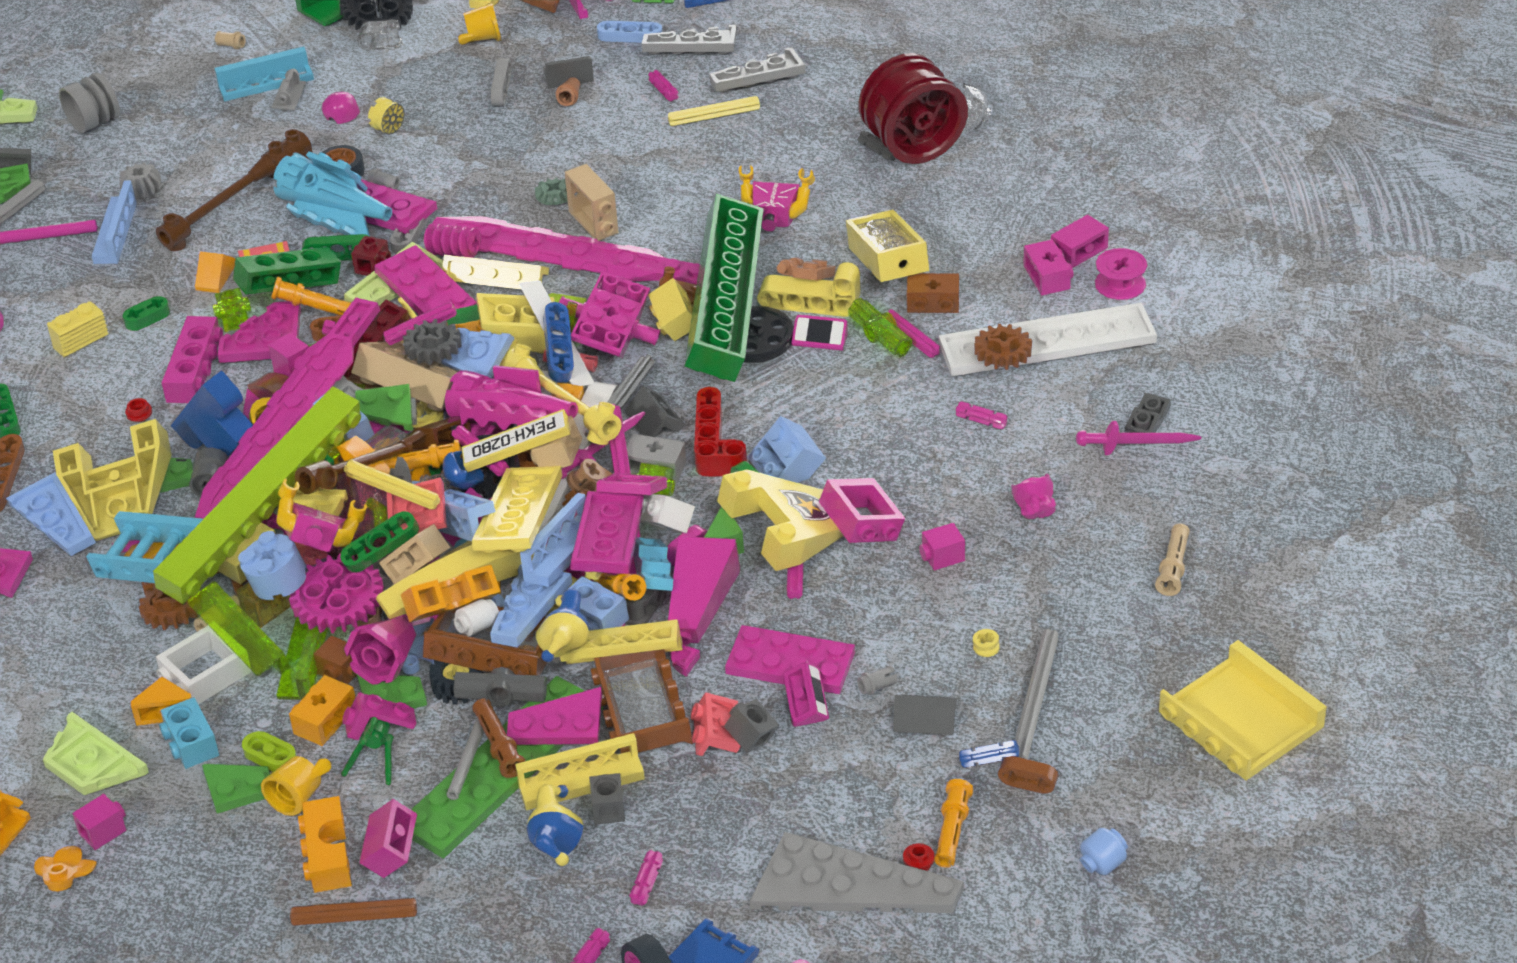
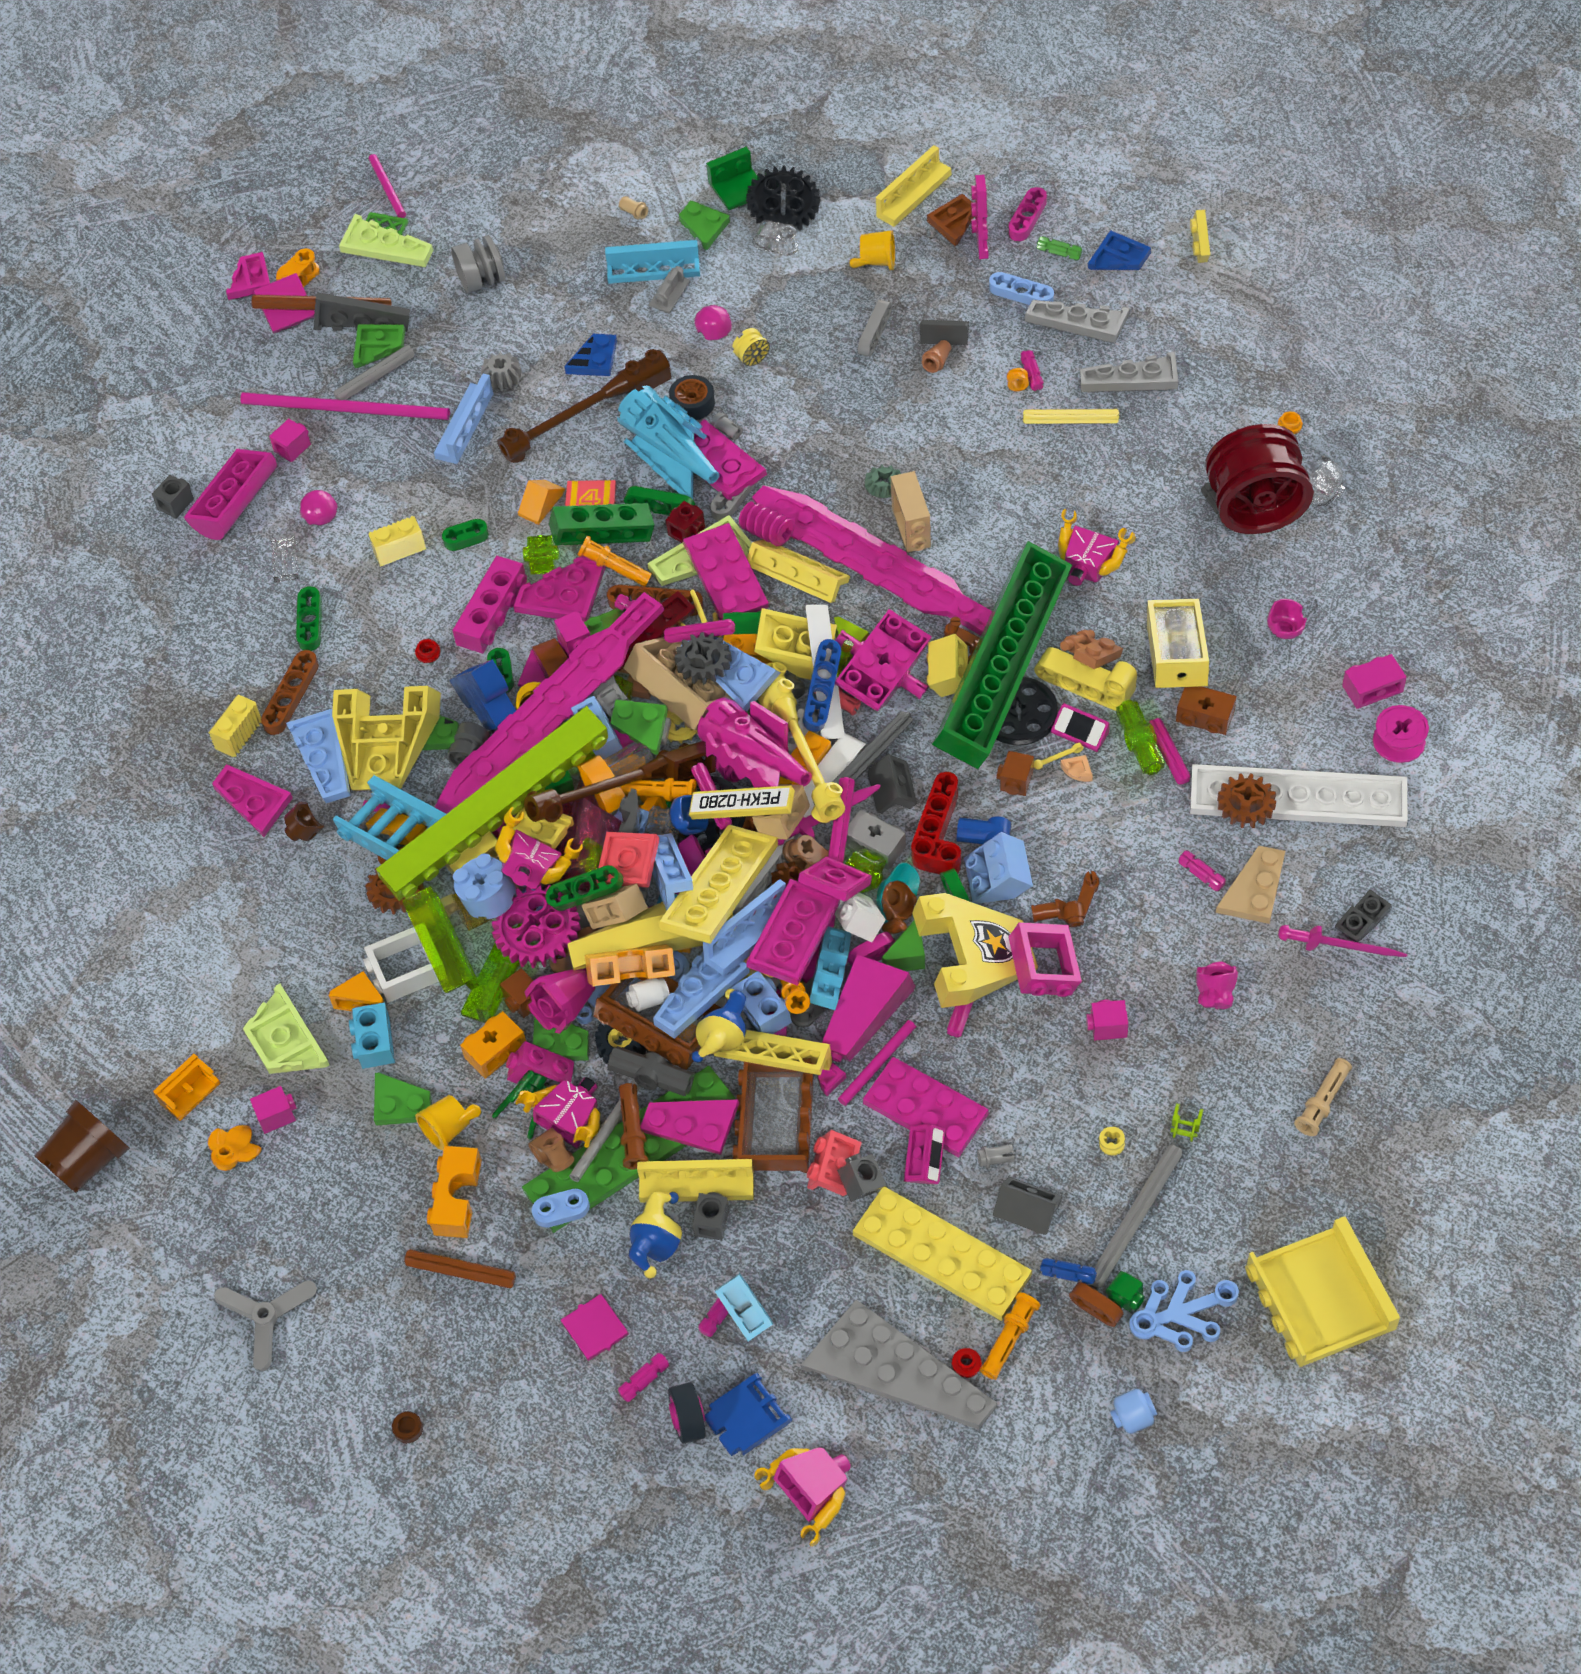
camera: 20 degrees right, 15 degrees up
lime plate [242,731,296,772] -> none
light yellow axle [344,460,440,510] -> none
dark pink brick [359,799,417,878] -> none
dark pink brick [1023,239,1074,296] -> none
none -> reddish brown piece [284,801,324,841]
none -> dark pink torso [515,1077,600,1148]
none -> medium nougat piece [528,1127,575,1172]
none -> light blue plate [532,1189,590,1228]
none -> dark pink piece [561,1294,629,1361]
none -> blue wing [565,334,617,376]
none -> bright green wing [679,200,730,250]
none -> medium azure brick [715,1273,773,1341]
none -> dark pink bar [838,1020,916,1106]
none -> light yellow plate [853,1187,1032,1321]
none -> dark orange hair [876,863,920,934]
none -> blue piece [957,816,1012,844]
none -> dark orange brick [996,750,1034,796]
none -> light orange bush [1006,368,1029,391]
none -> dark orange pin [1031,871,1100,927]
none -> light yellow hinge [1034,743,1083,770]
none -> light nougat tile [1060,755,1093,782]
none -> green plate [1105,1271,1145,1312]
none -> light blue plant [1129,1270,1239,1352]
none -> lime piece [1170,1103,1204,1142]
none -> tan wing [1216,846,1285,924]
none -> dark pink hair [1267,599,1307,639]

